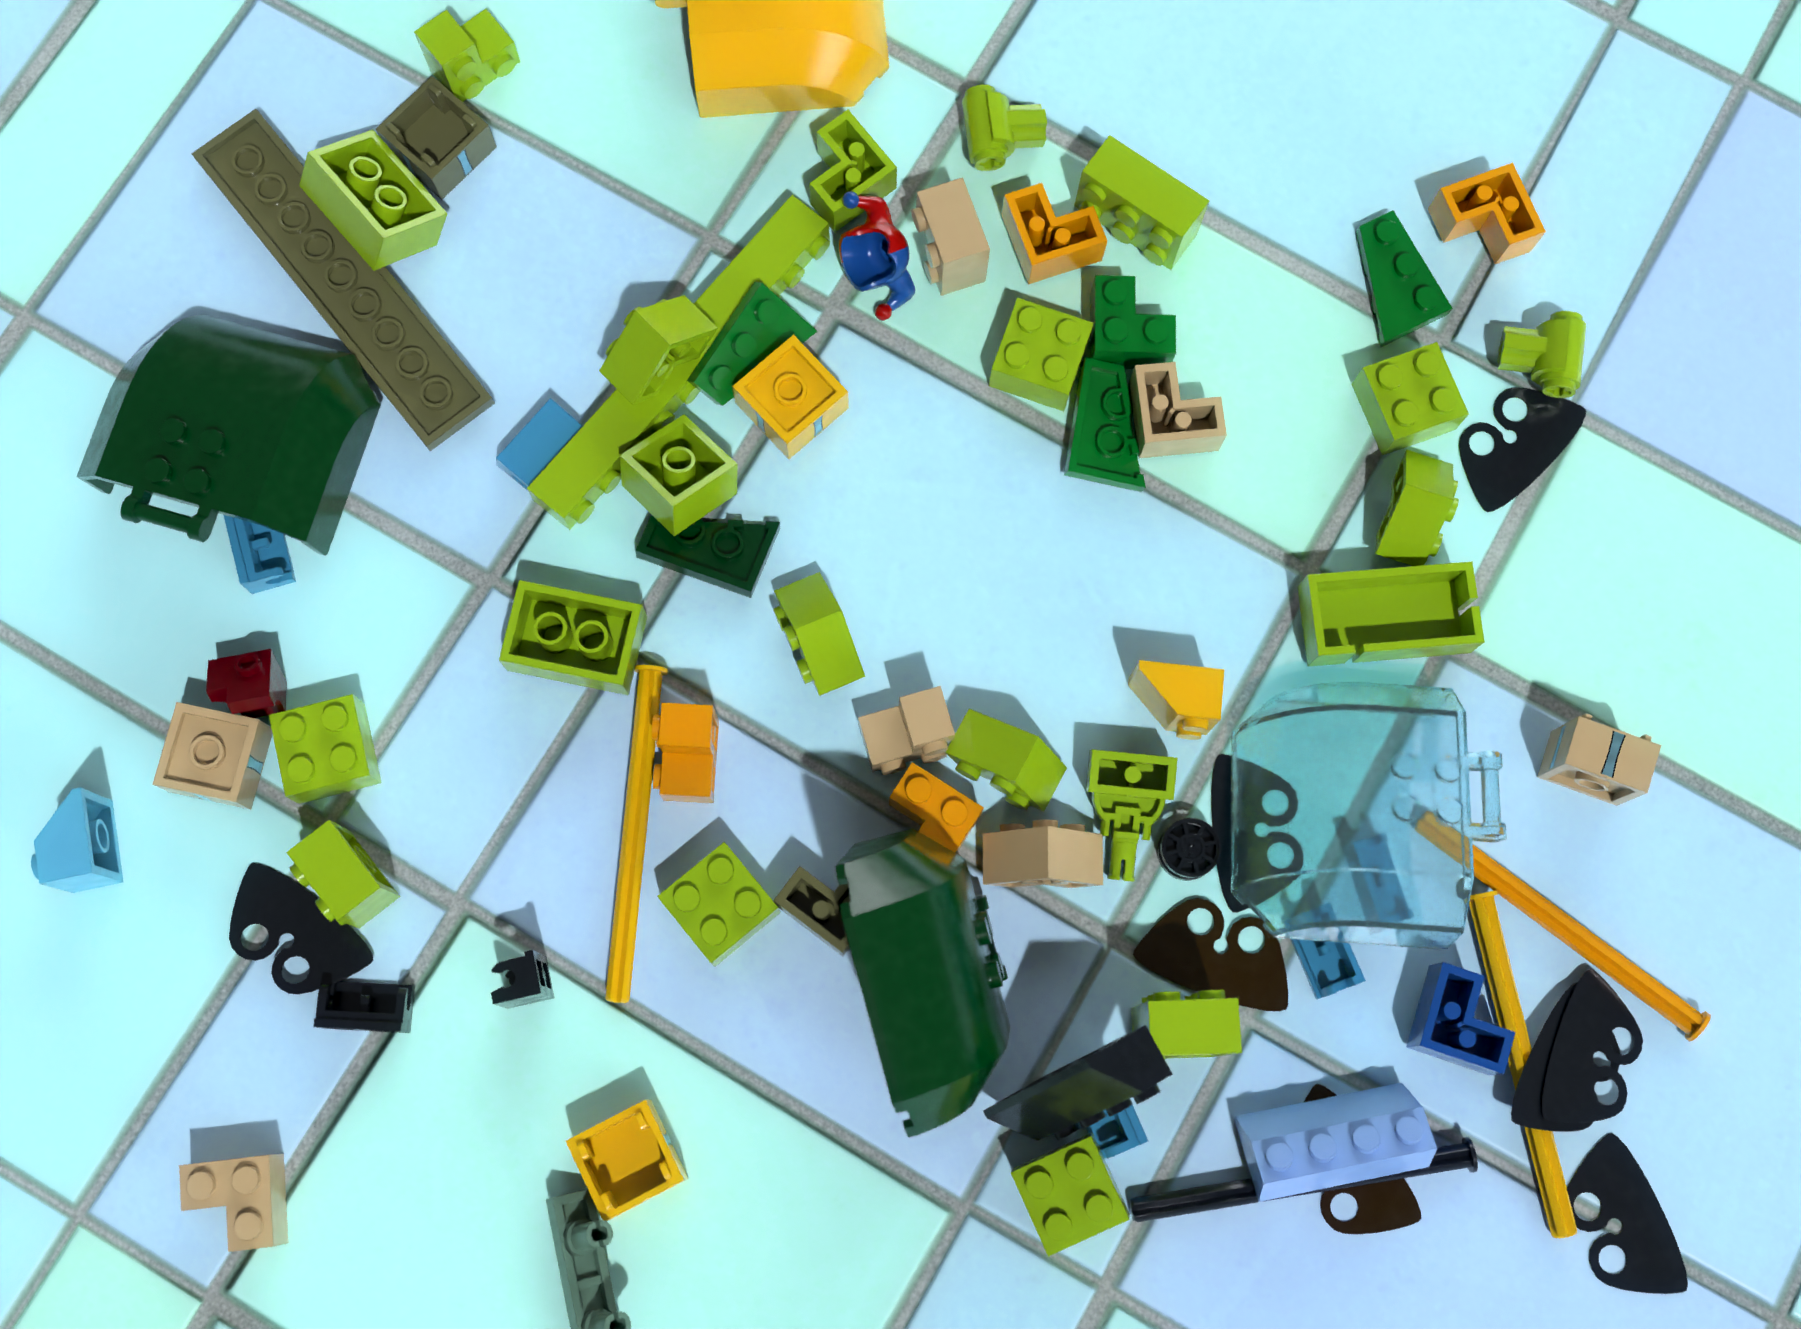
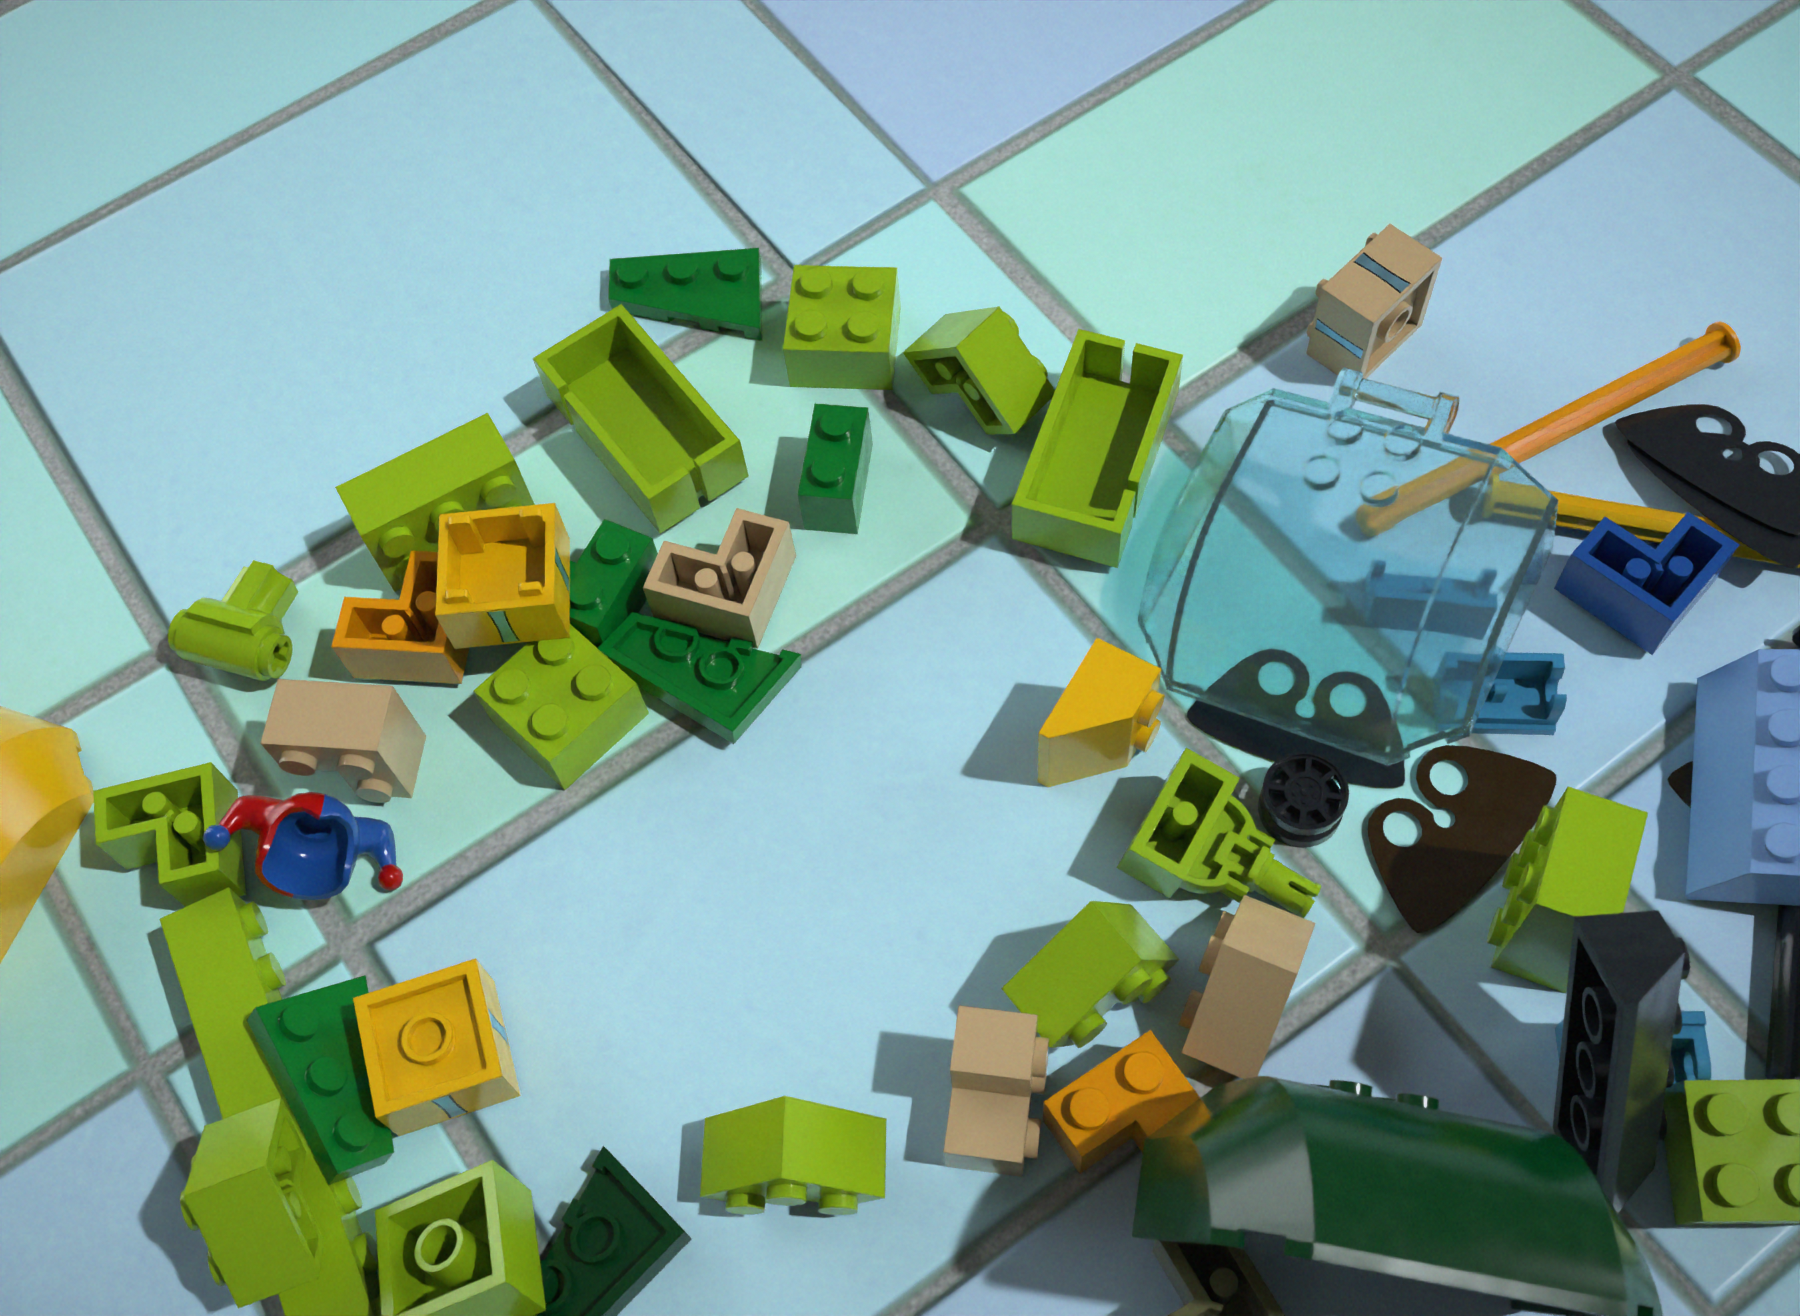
camera: 55 degrees left, 15 degrees down
light orange brick [1428,163,1546,264] -> none
black piece [1459,388,1586,512] -> none
lime piece [1497,311,1586,398] -> none
none -> yellow container [435,503,570,649]
none -> lime piece [532,304,749,534]
none -> green brick [798,403,873,534]

